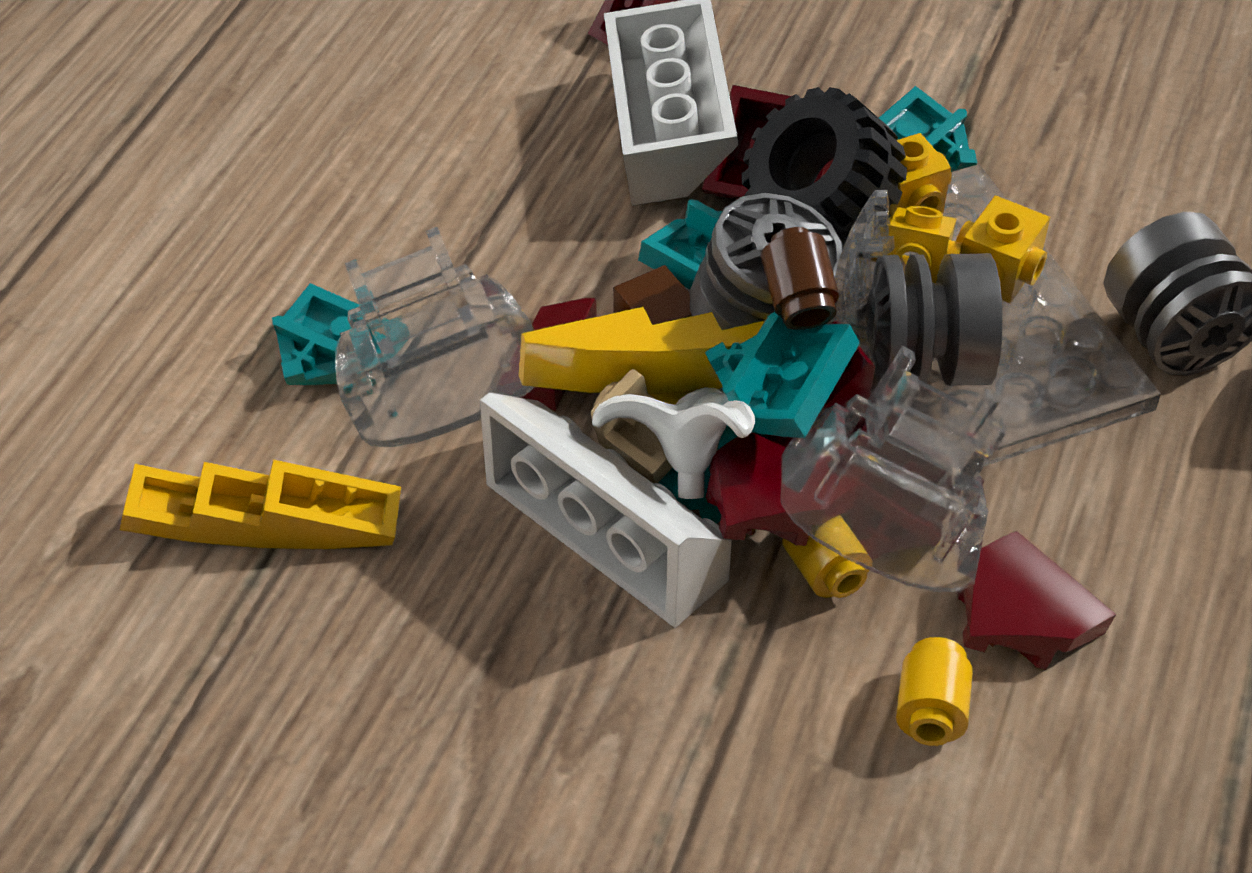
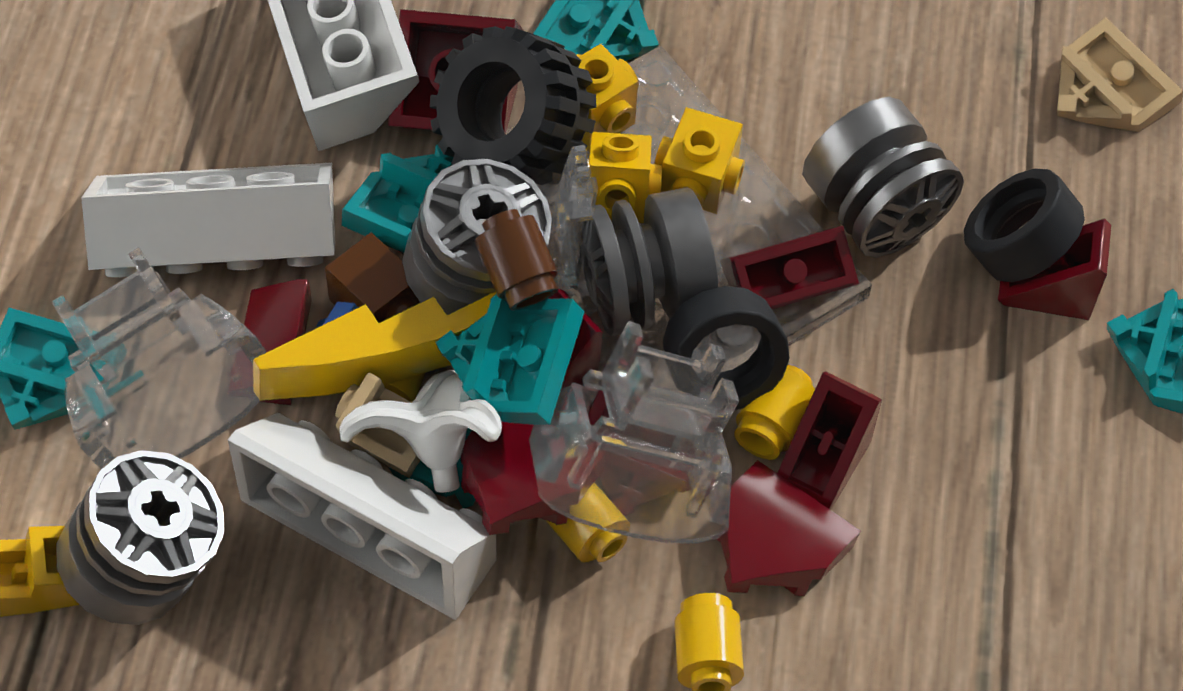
camera: 15 degrees left, 10 degrees up
none -> flat silver wheel [57,450,224,625]
none -> white slope [81,163,335,277]
none -> black tyre [662,286,790,412]
none -> dark red slope [720,226,859,309]
none -> yellow brick [734,365,815,460]
none -> dark red slope [777,371,882,510]

